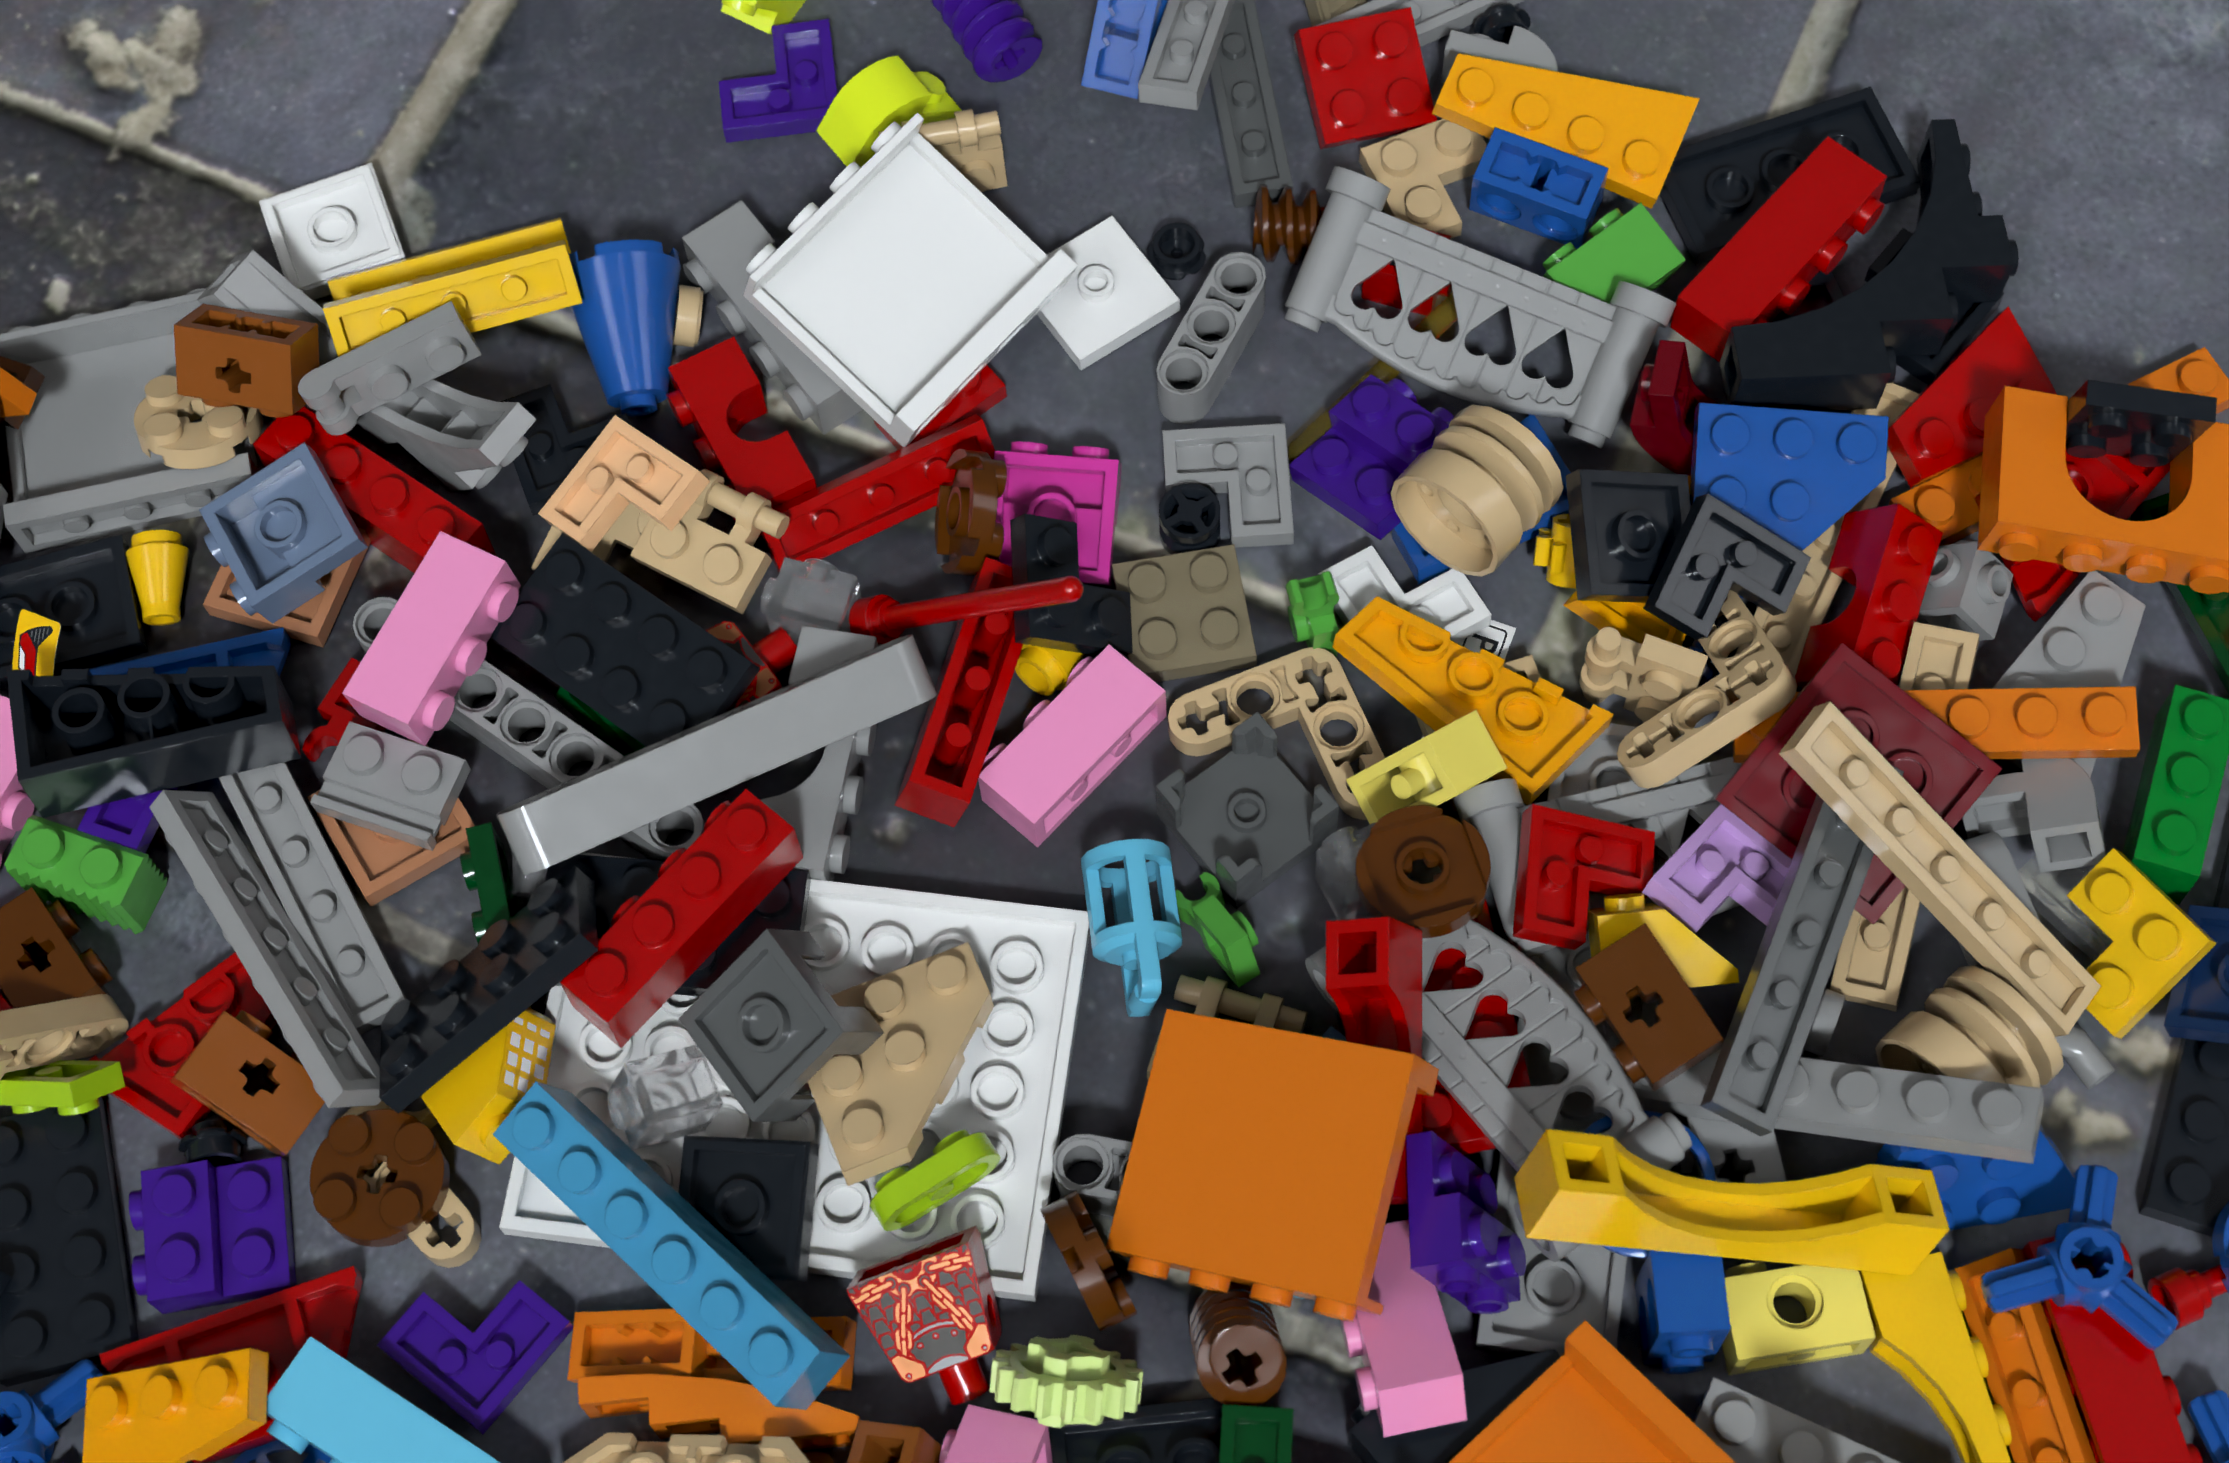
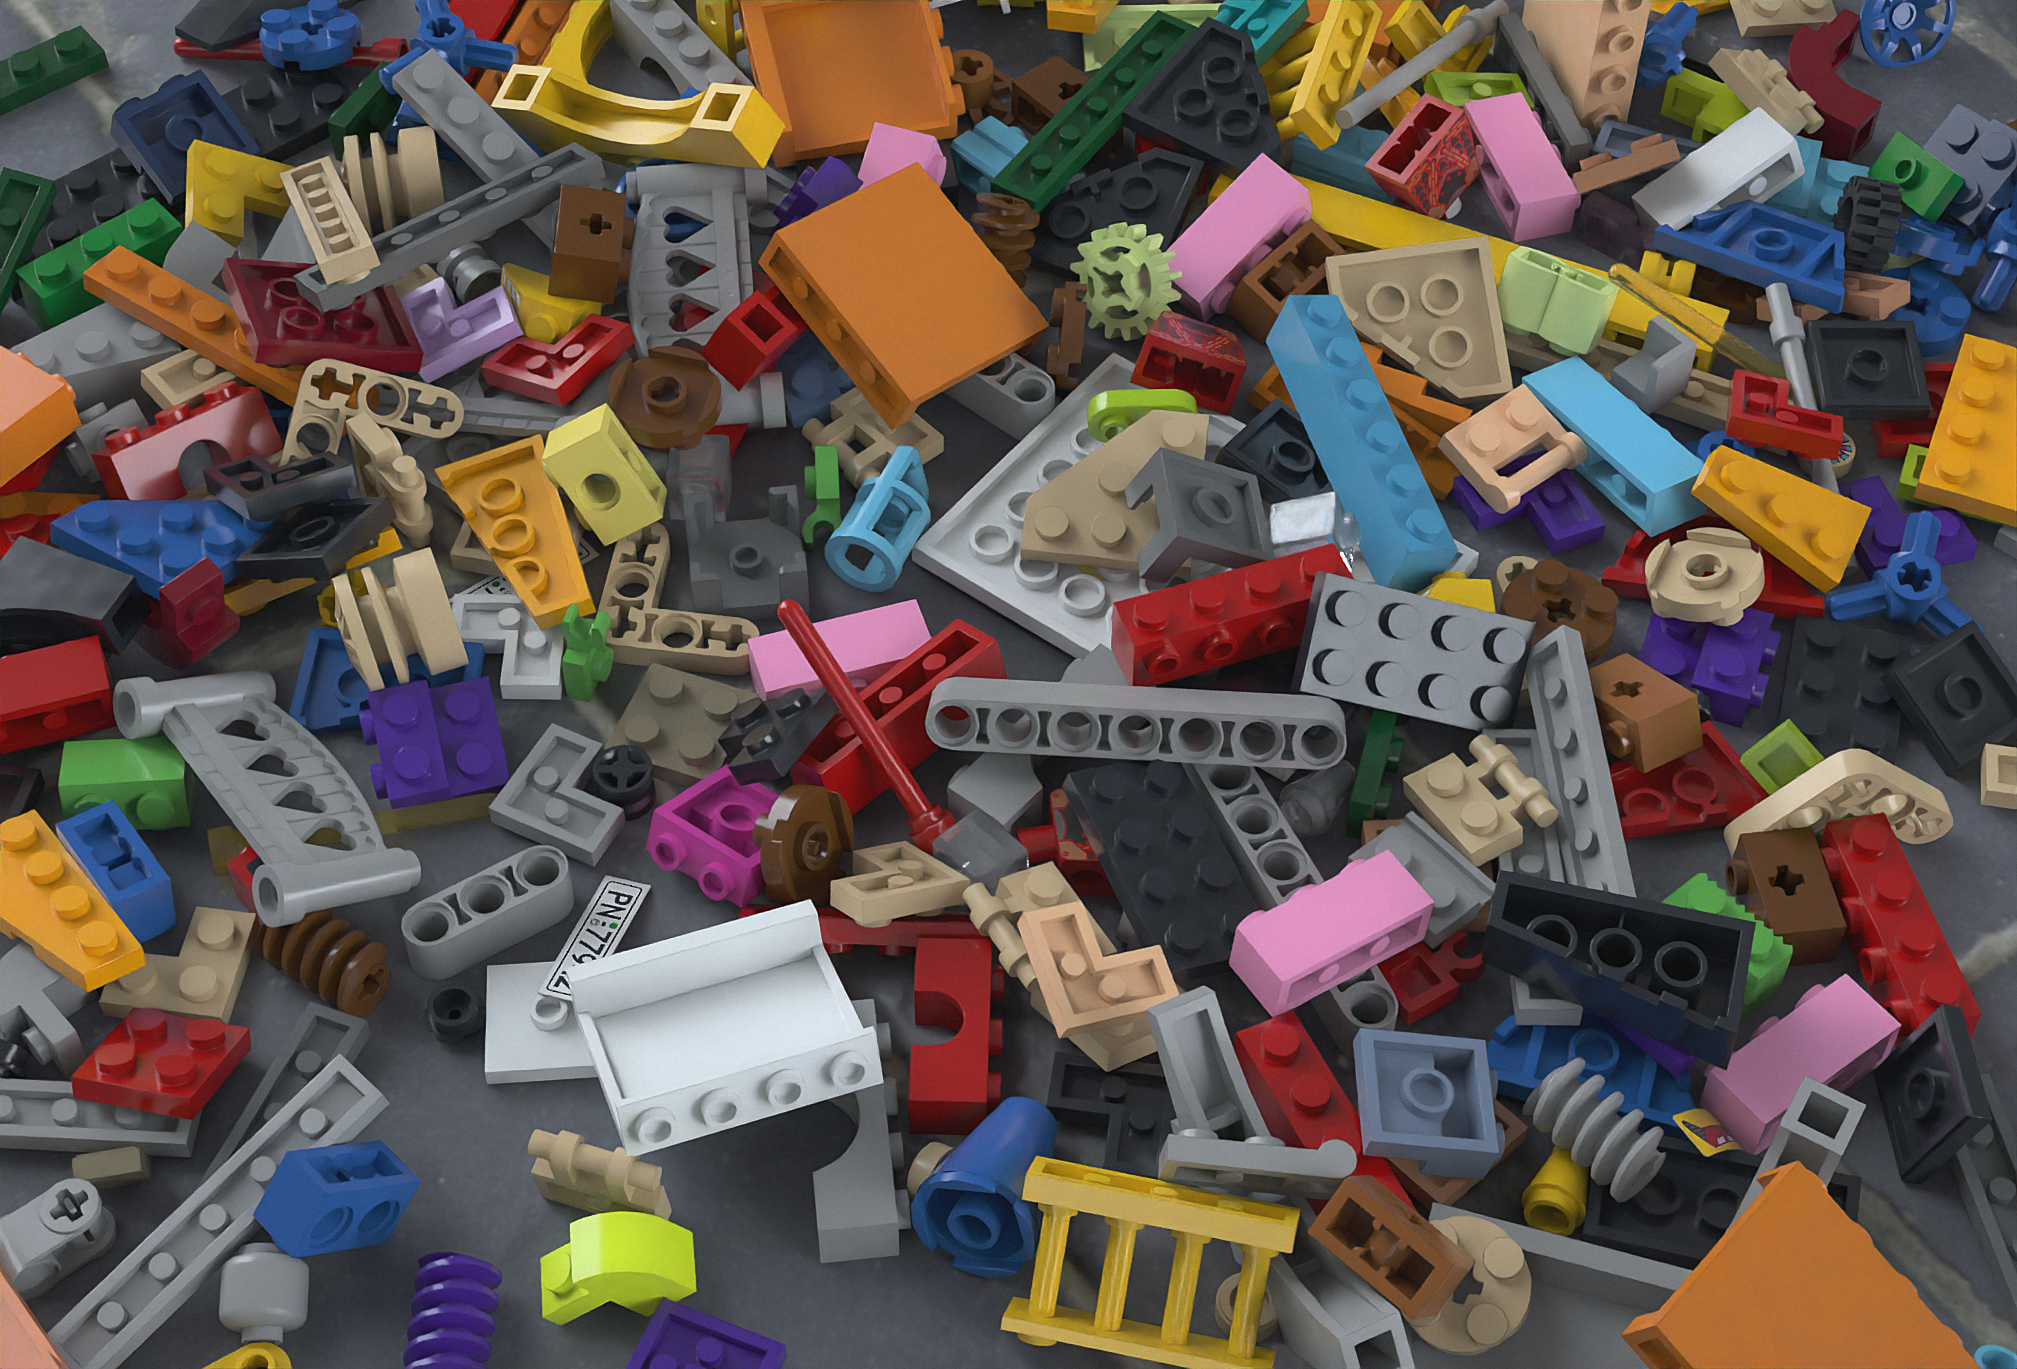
camera: 155 degrees left, 15 degrees down
none -> dark green plate [328,60,403,162]
none -> white sticker [537,875,651,1002]
none -> tan plate [830,841,970,928]
none -> tan plate [1403,734,1558,867]
none -> light nougat plate [1437,383,1588,514]
none -> light grey piece [1522,1057,1666,1202]
none -> tan plate [1645,527,1765,626]

